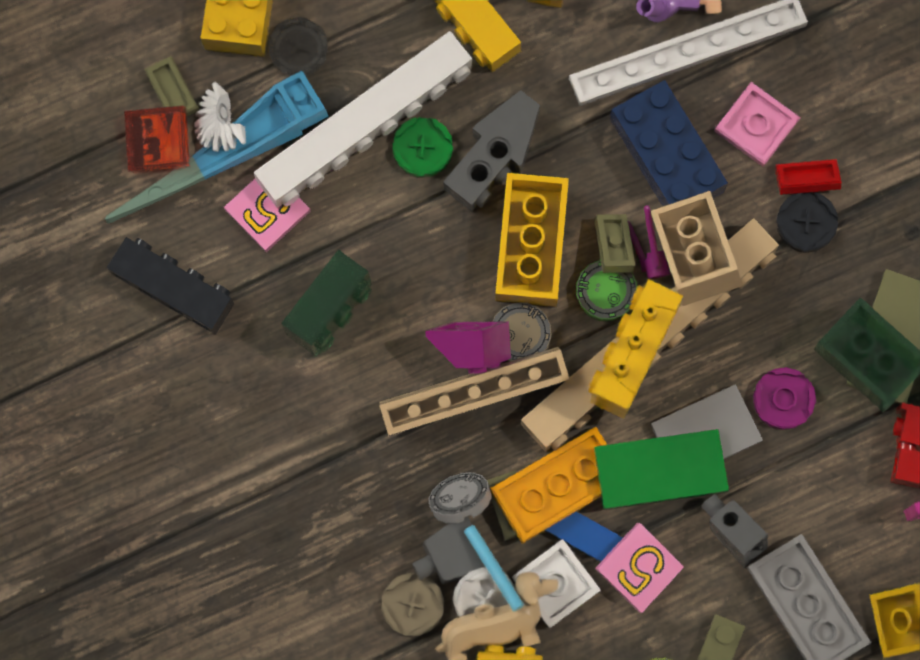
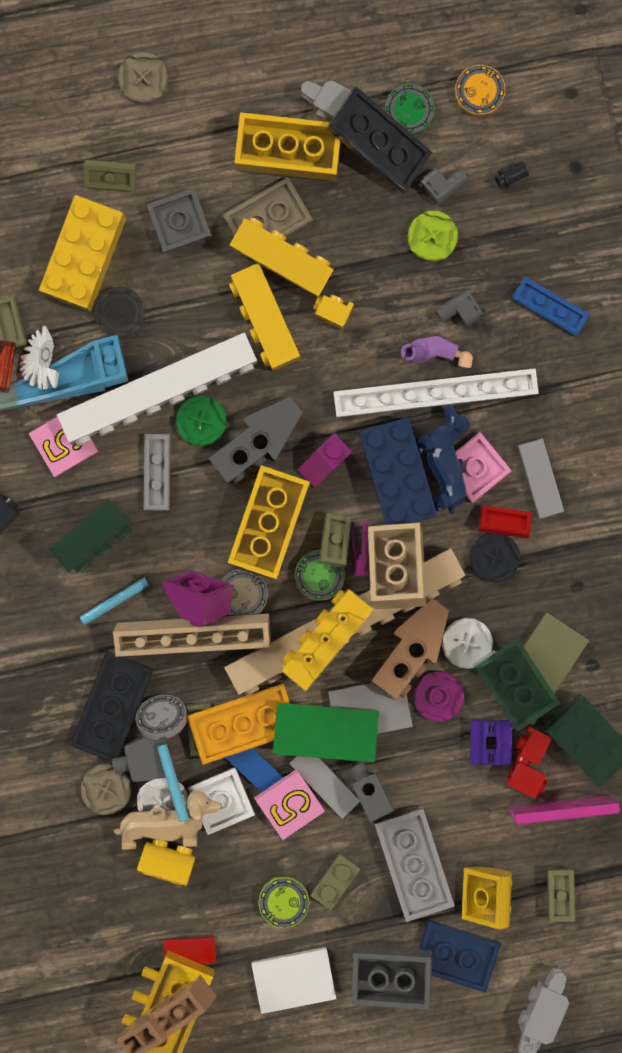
camera: 10 degrees right, 10 degrees up
none -> black tile [70,650,154,762]
none -> medium azure bar [80,577,150,625]
none -> light grey tile [144,434,171,510]
none -> light grey tile [289,756,360,819]
none -> magenta slope [298,433,352,488]
none -> medium nougat brick [371,598,449,700]
none -> dark blue animal [416,404,470,514]
none -> white tile [442,618,493,669]
none -> dark purple piece [469,719,512,766]
none -> light grey tile [518,439,564,519]

